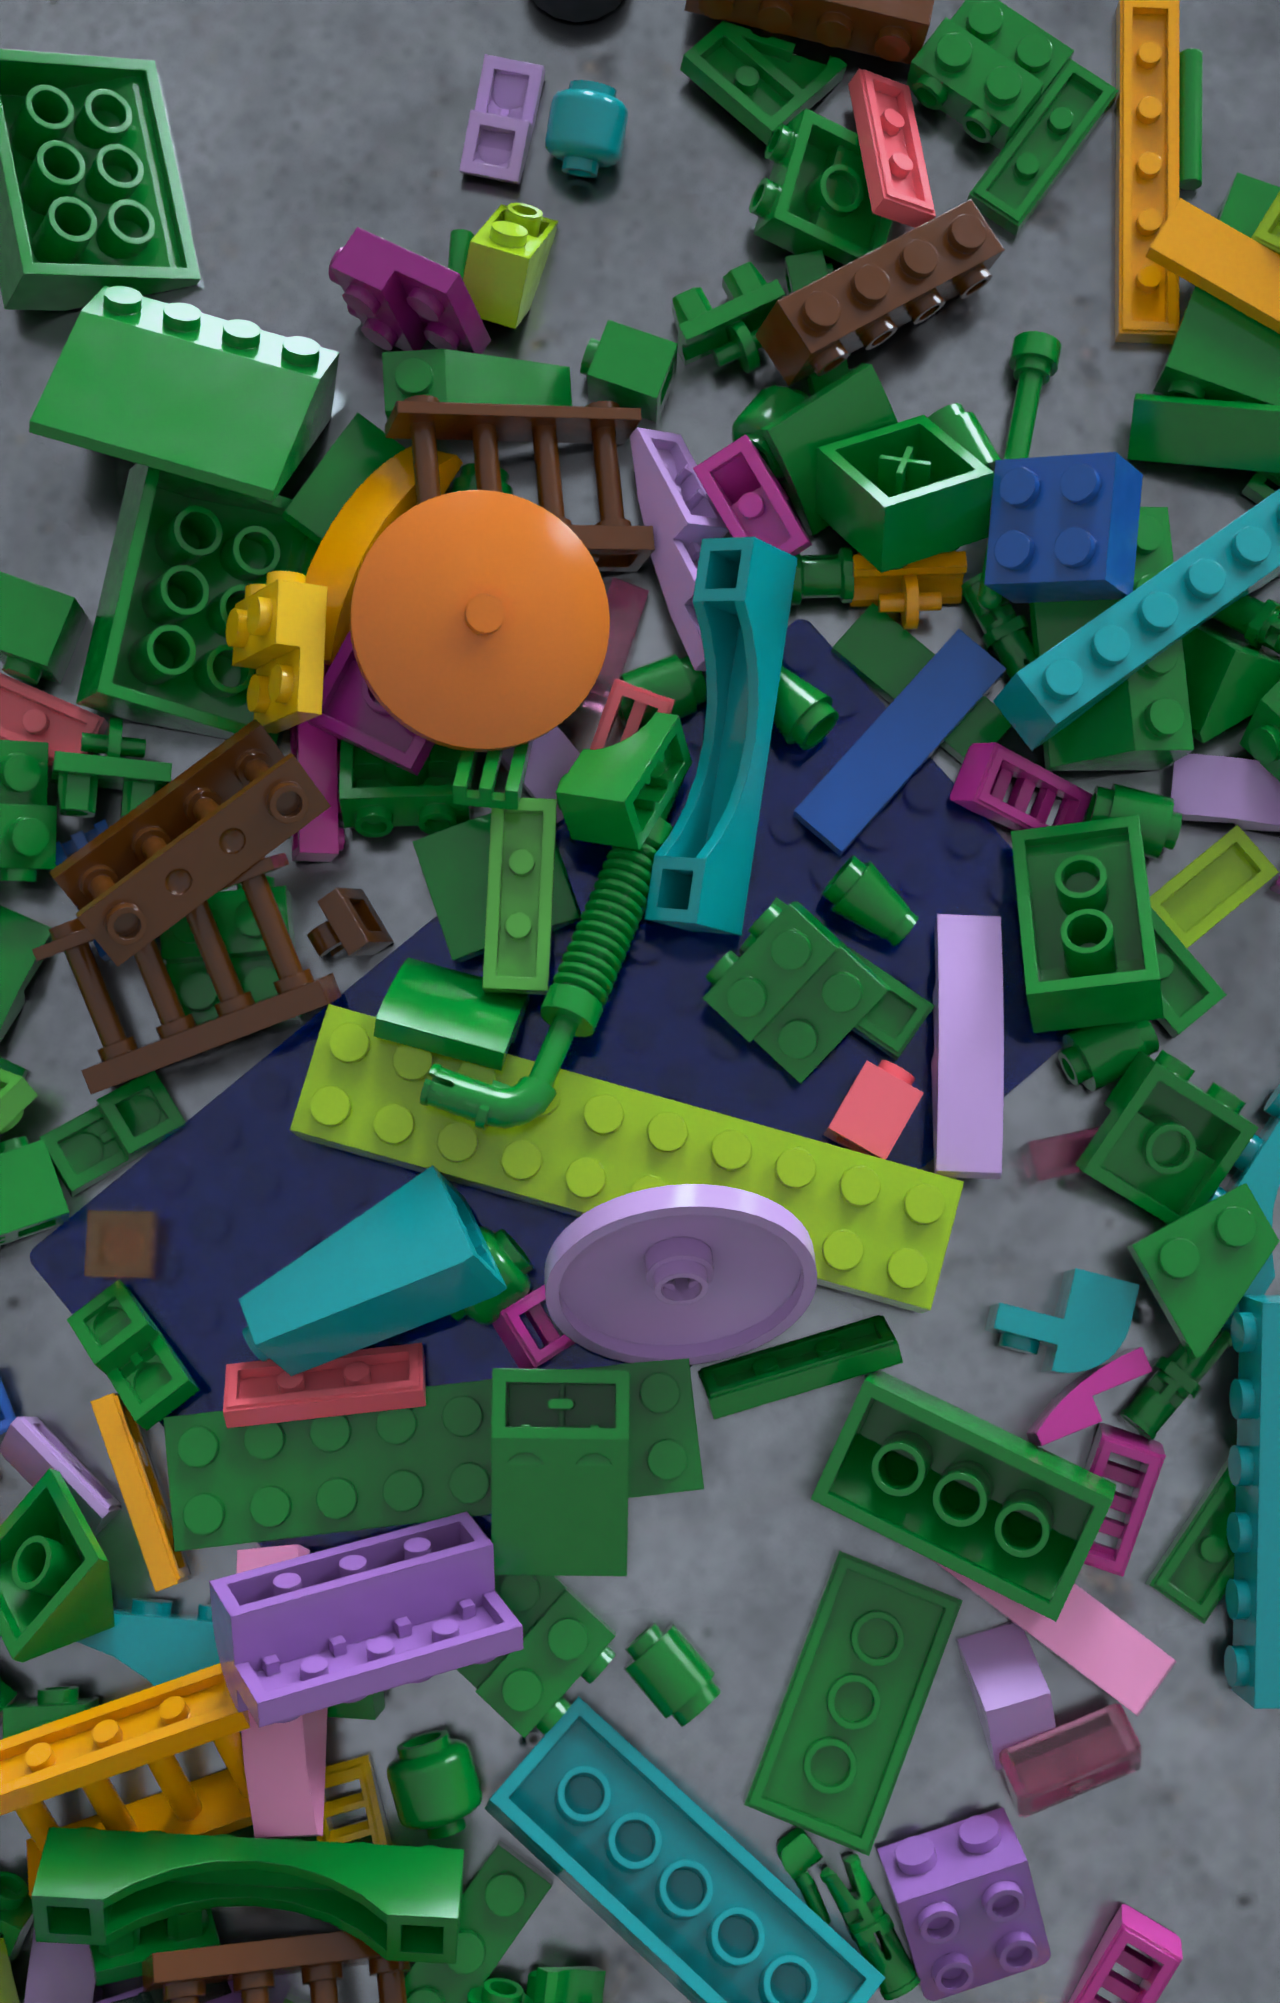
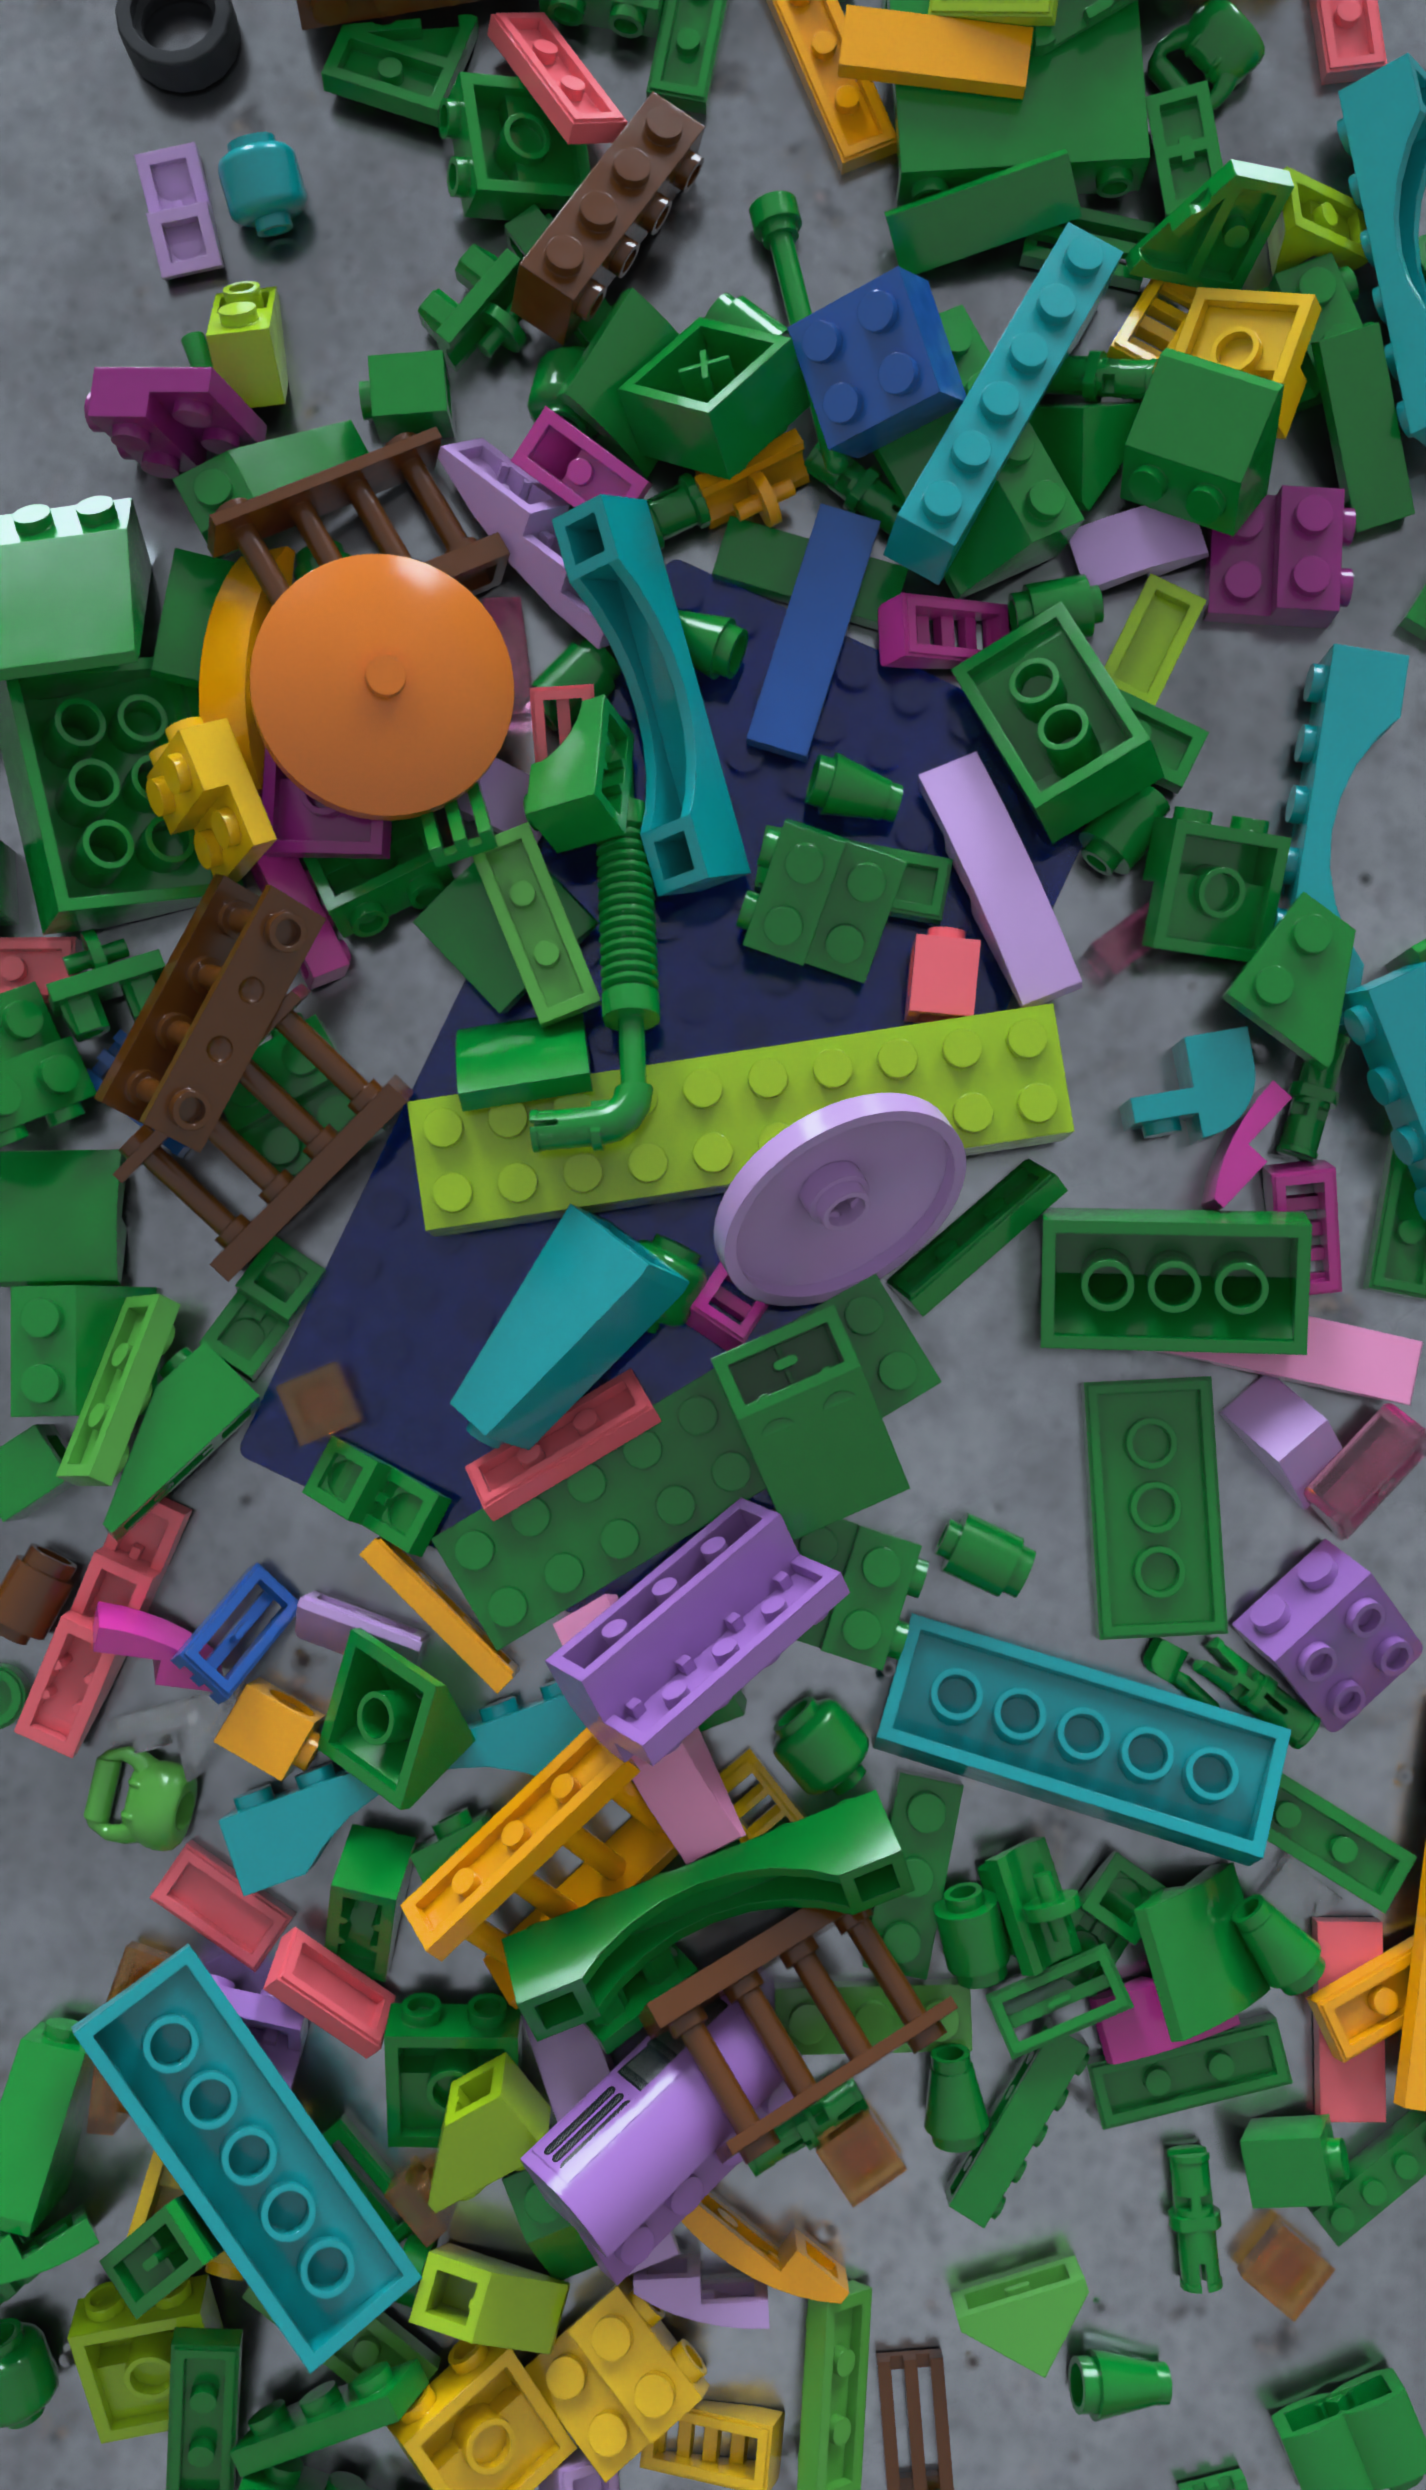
camera: 20 degrees left, 5 degrees up
reddish brown tile [307,888,393,957] -> none

